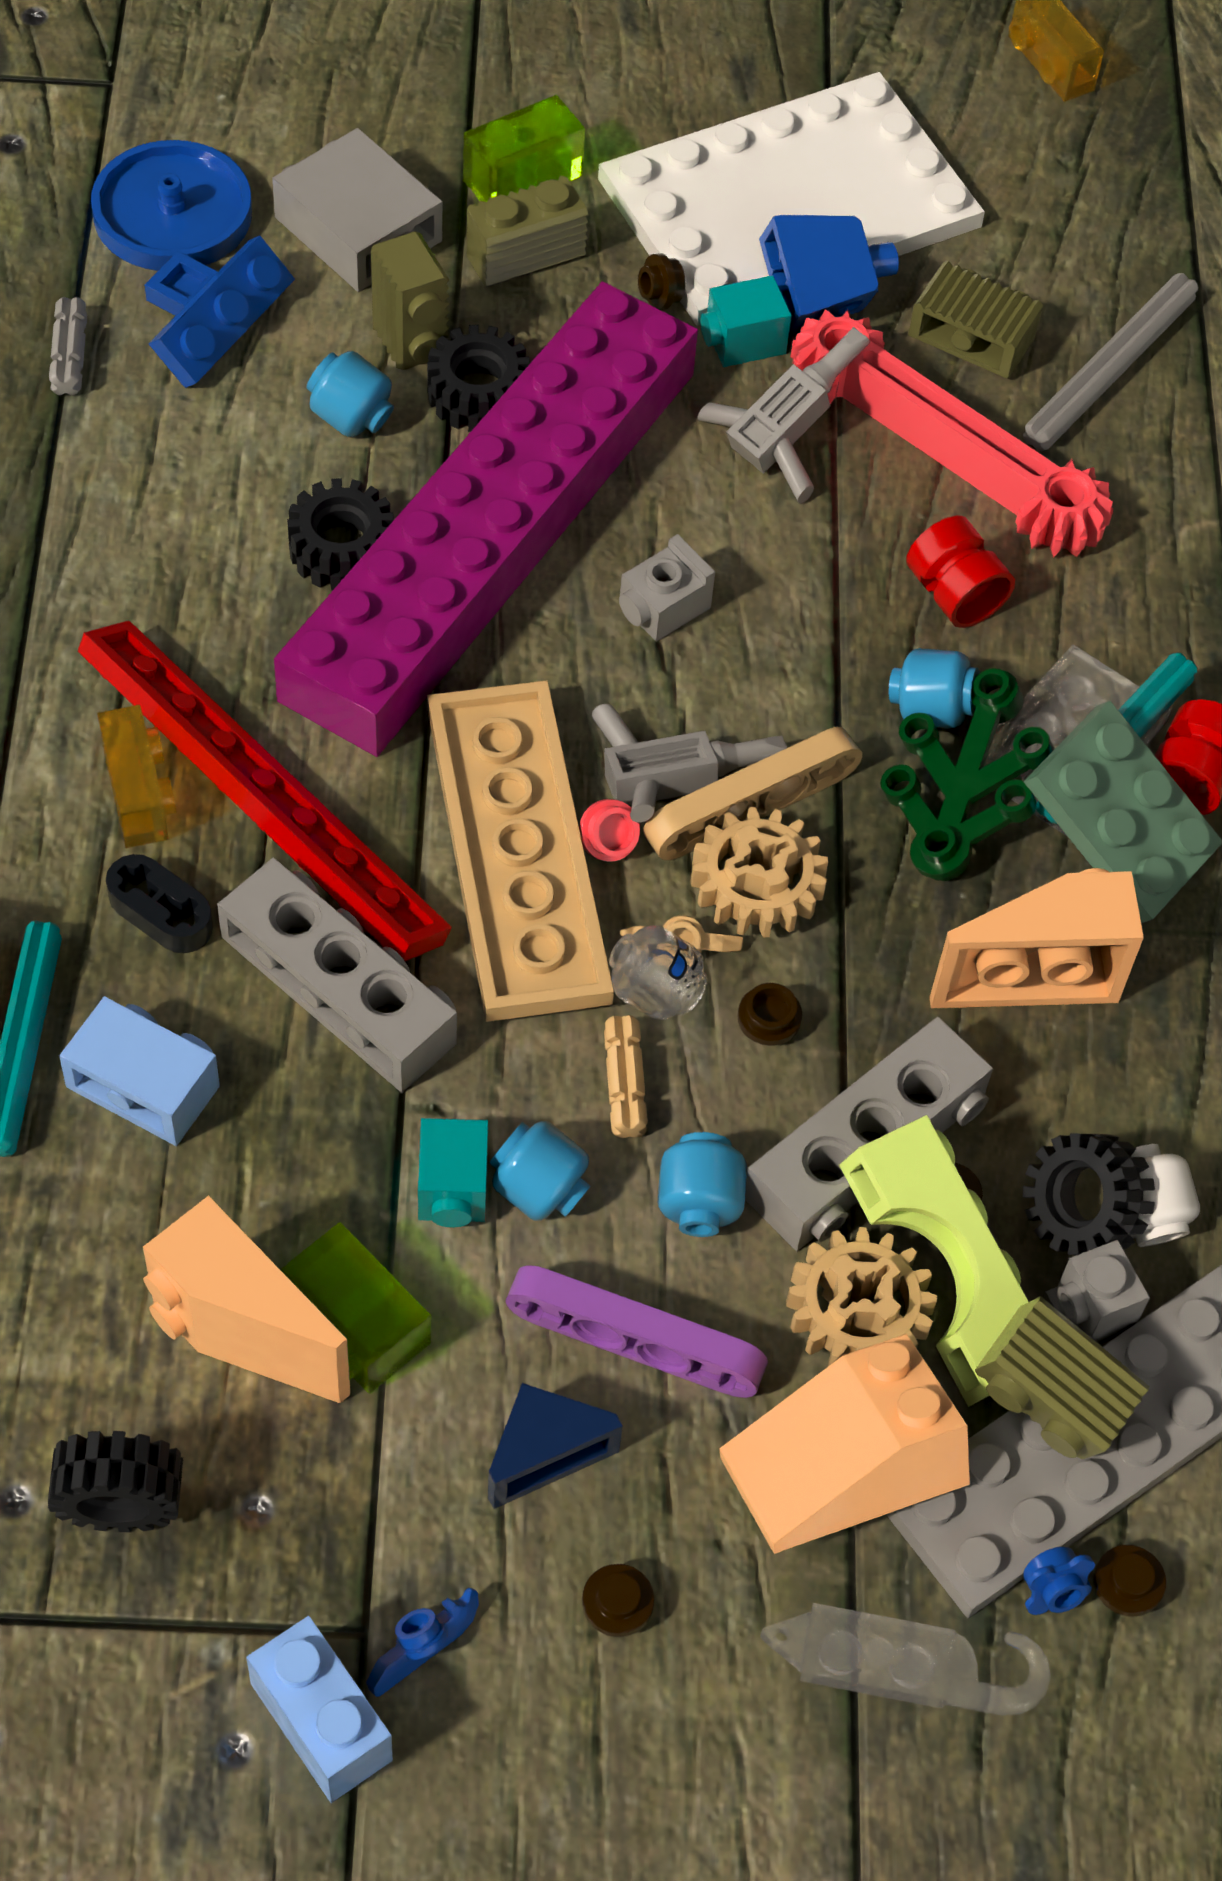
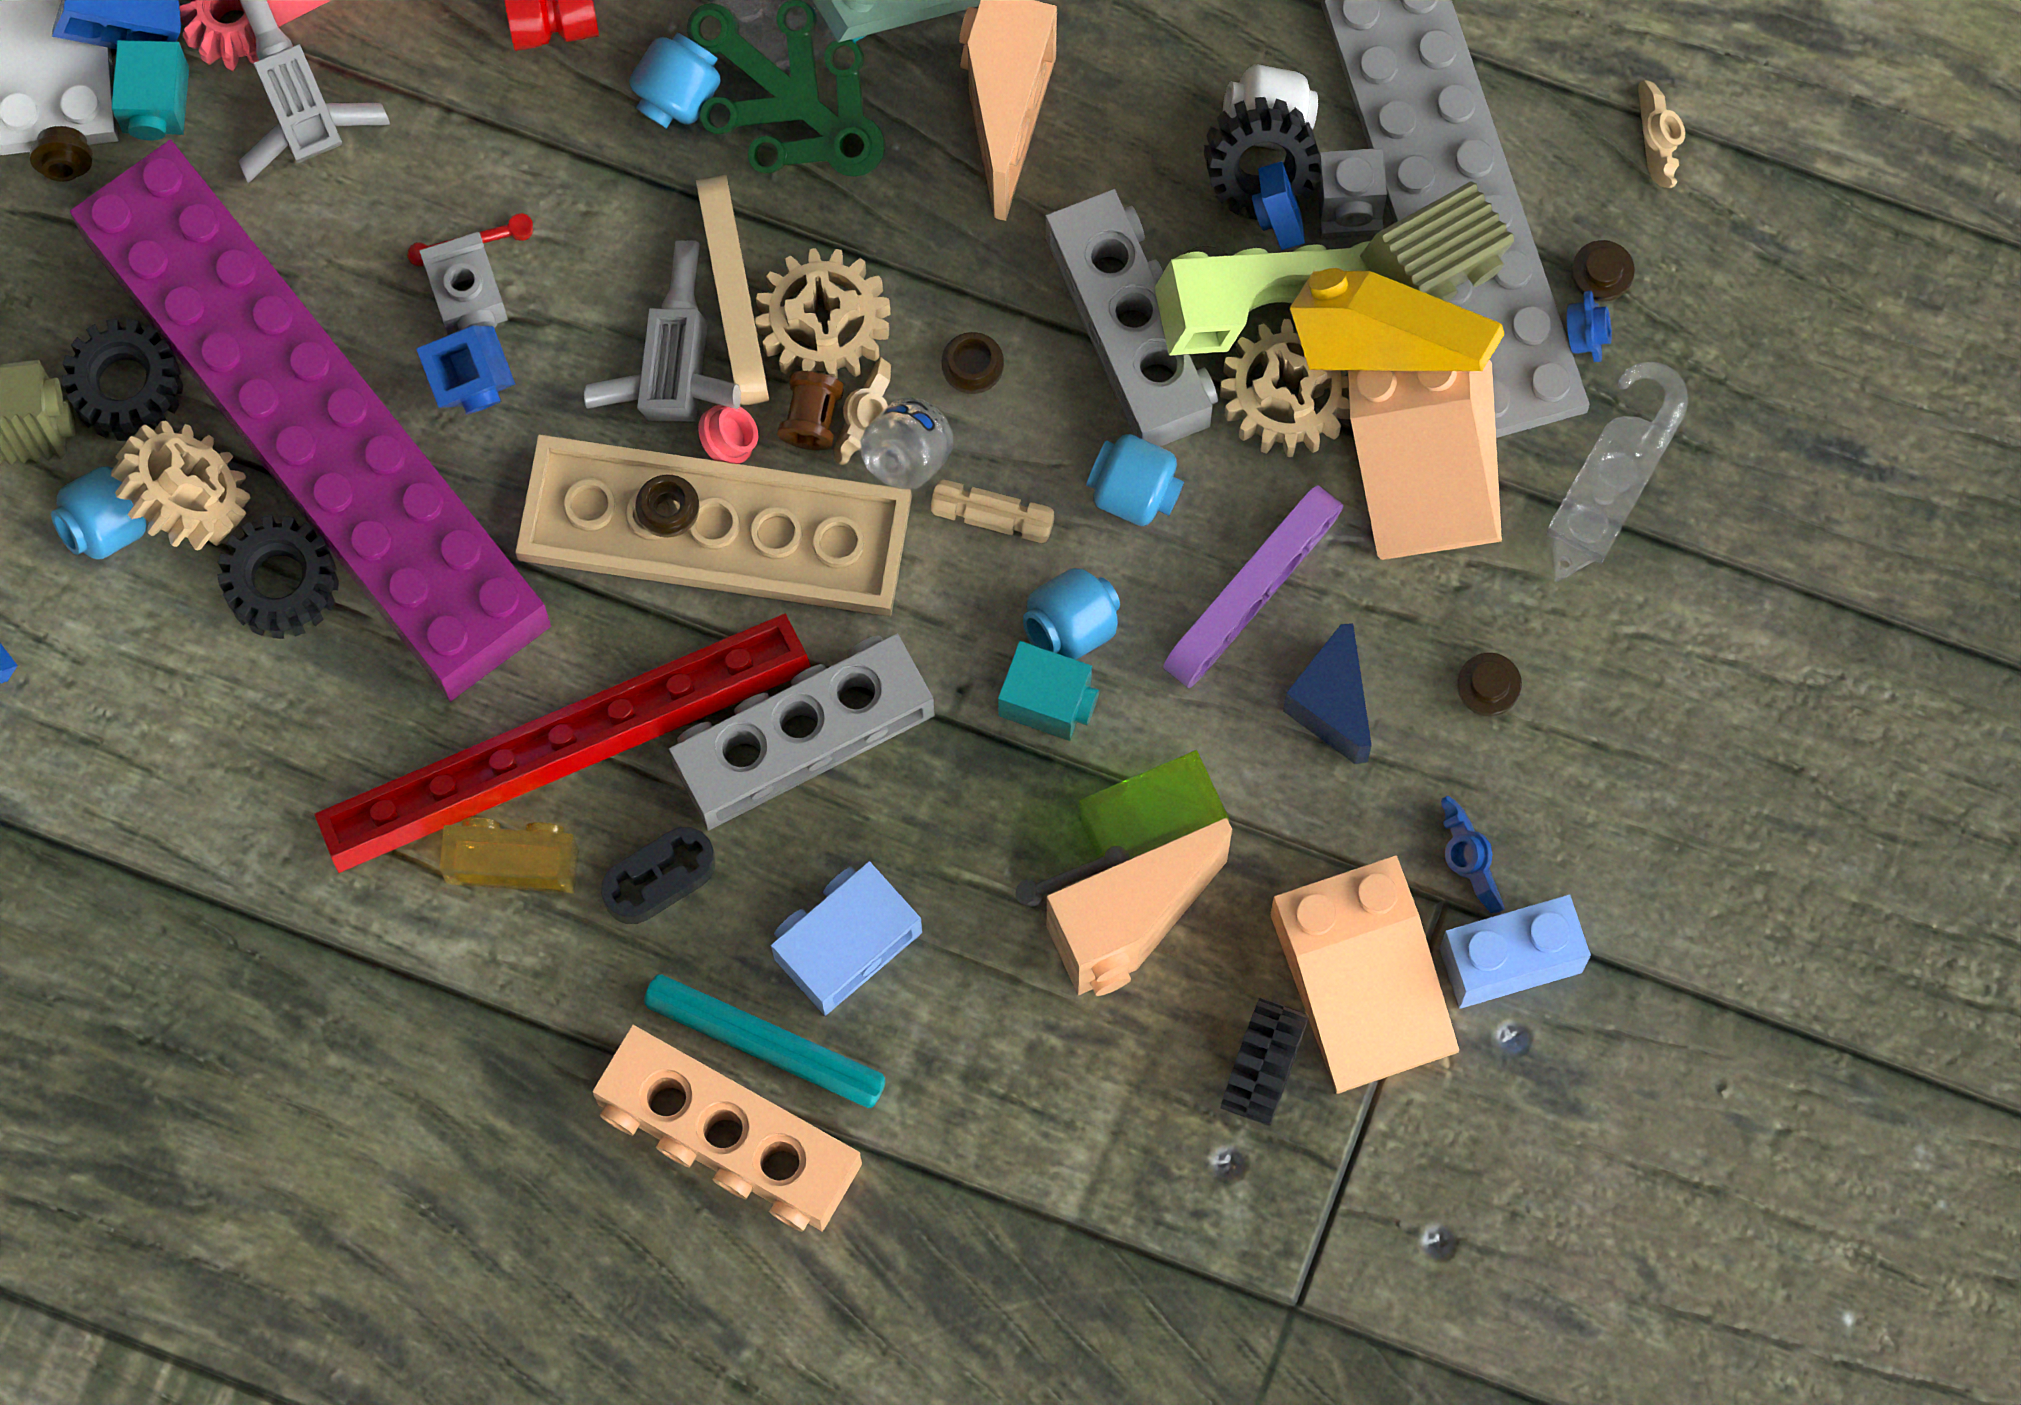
camera: 65 degrees left, 15 degrees up
none -> tan gear [111,421,250,550]
none -> red hinge [407,213,534,267]
none -> blue brick [416,325,516,415]
none -> dark brown plate [636,474,700,538]
none -> reddish brown bush [777,371,844,451]
none -> dark grey hinge [1016,846,1129,907]
none -> blue plate [1252,161,1305,251]
none -> light nougat slope [1270,855,1459,1094]
none -> yellow slope [1290,268,1504,371]

